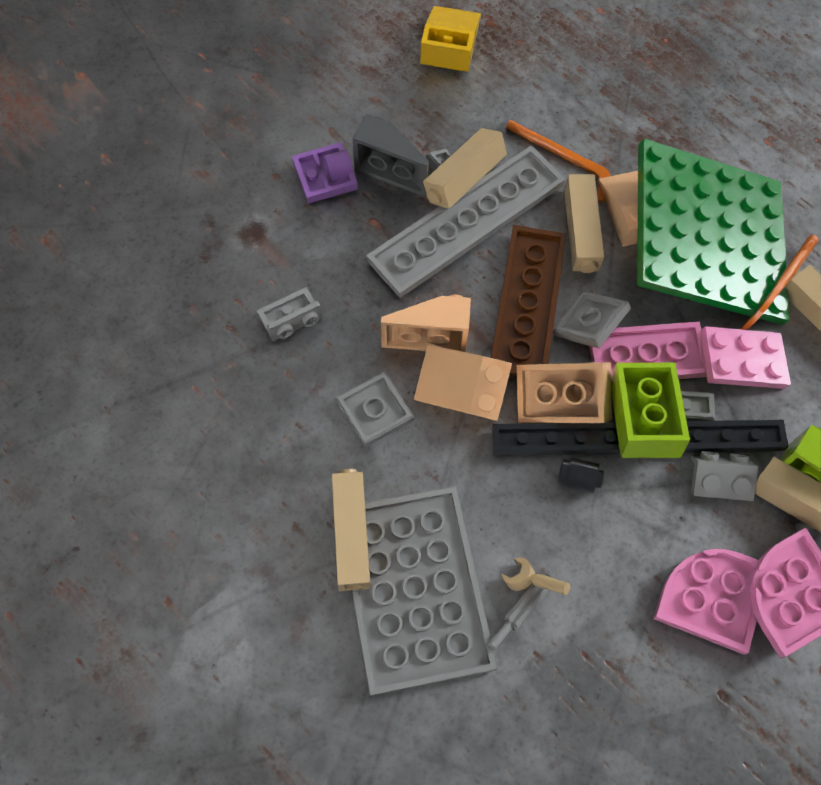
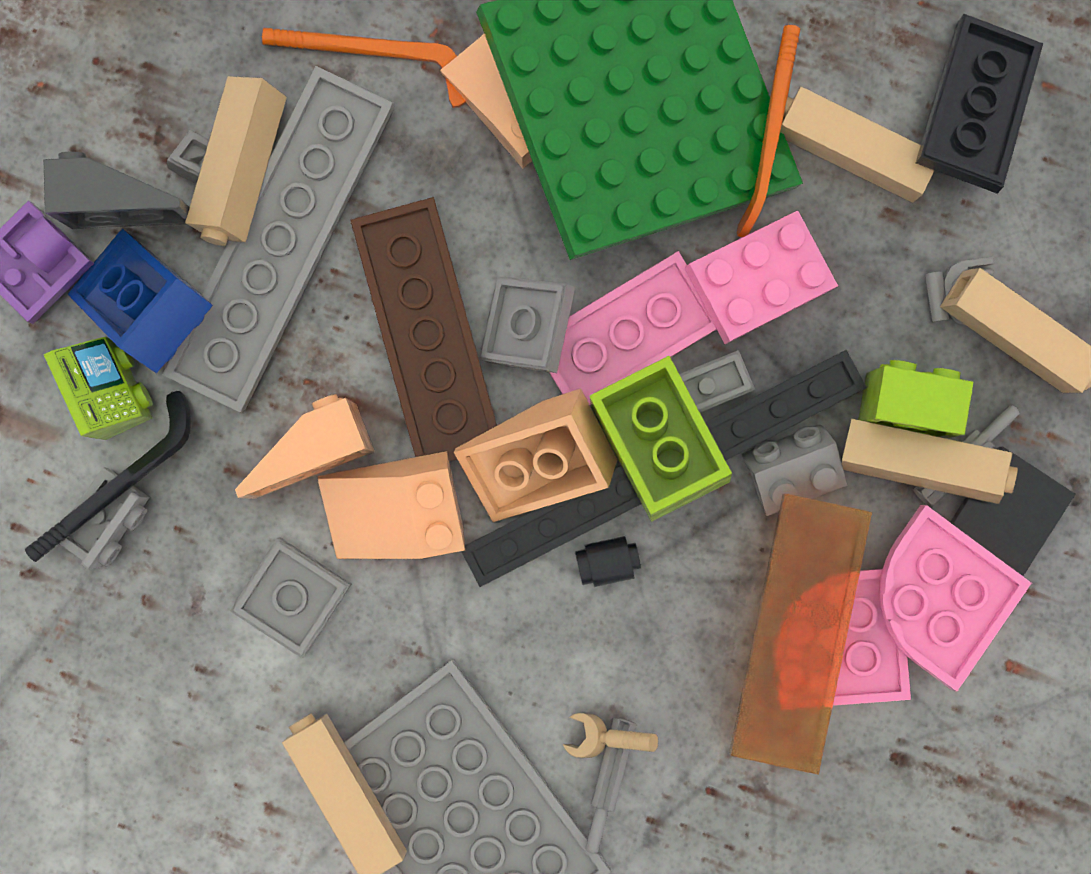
camera: 25 degrees left, 20 degrees up
tan brick [564,174,604,273] -> none
none -> black piece [25,391,191,562]
none -> lime slope [43,337,153,440]
none -> blue slope [68,228,213,373]
none -> clear orange plate [729,493,872,775]

